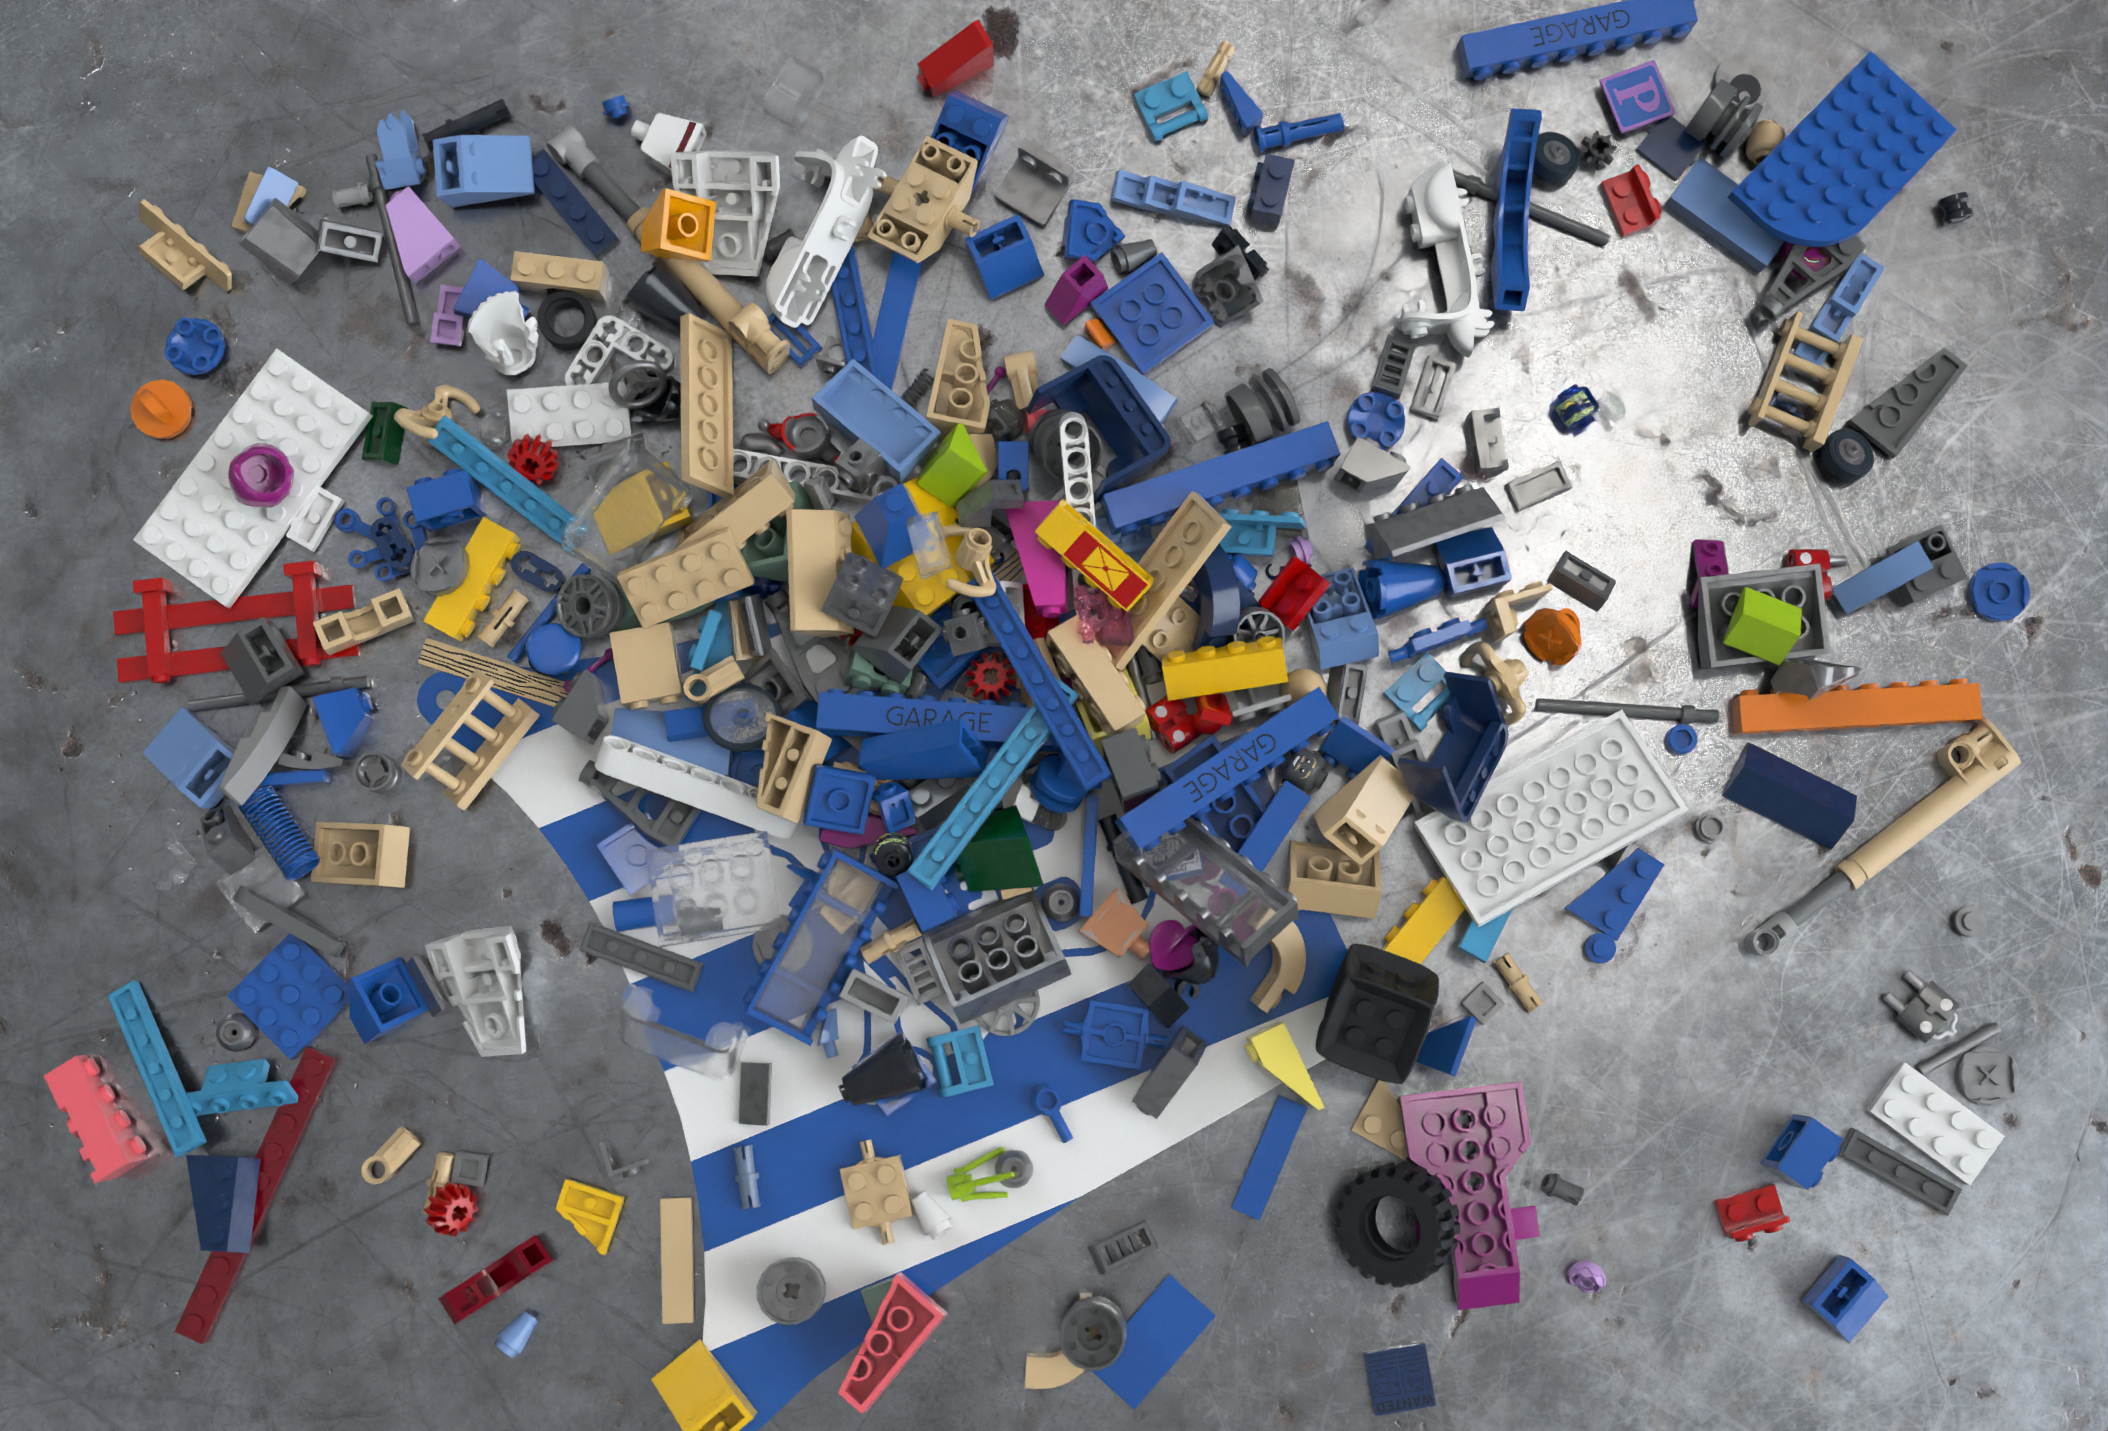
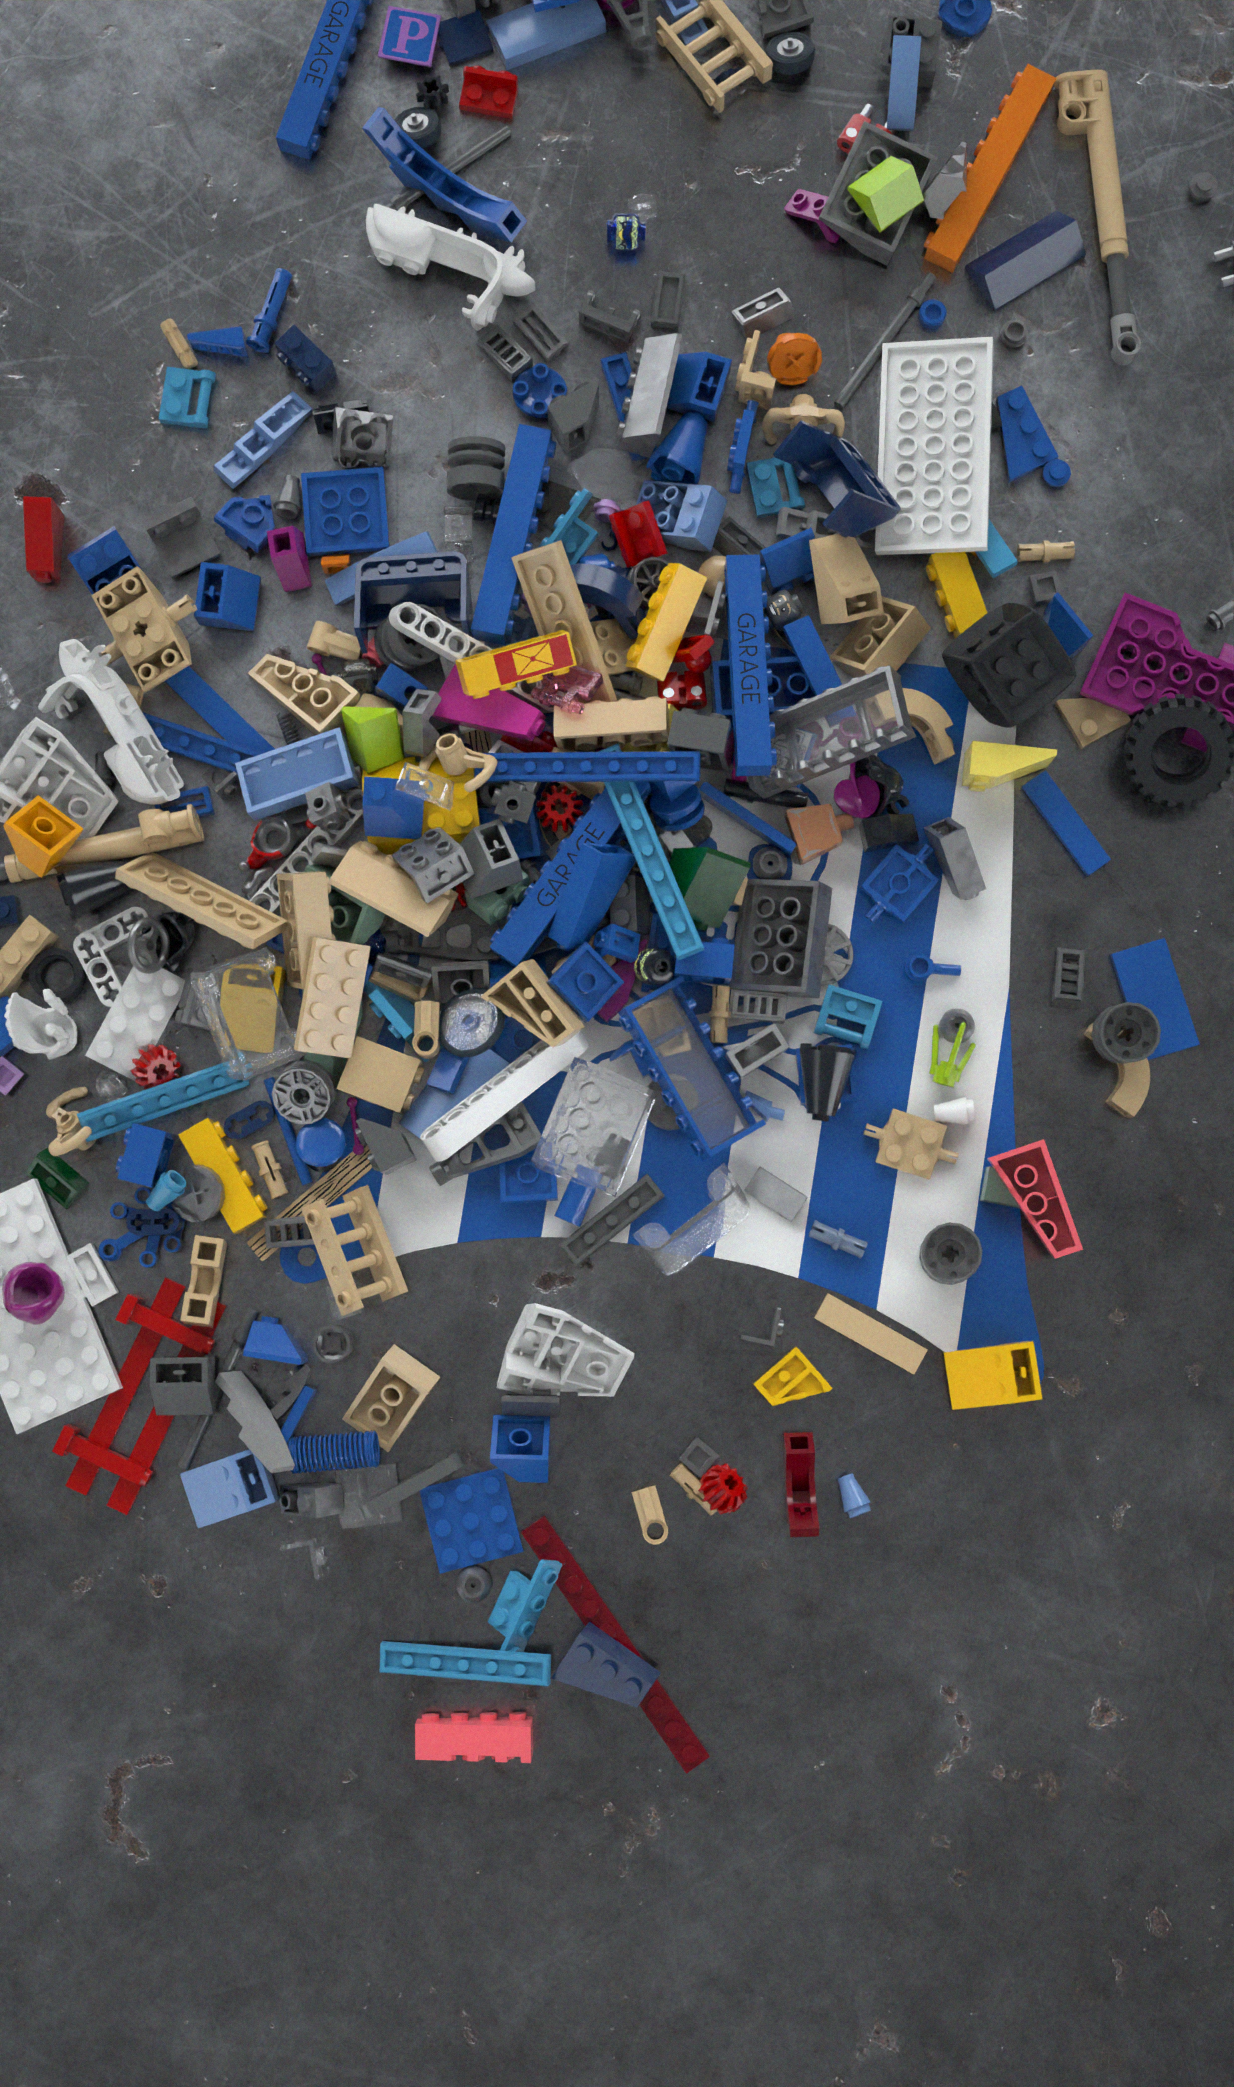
camera: 55 degrees left, 0 degrees up
none -> dark azure cone [146,1170,186,1211]
none -> flat silver slope [264,1216,315,1249]

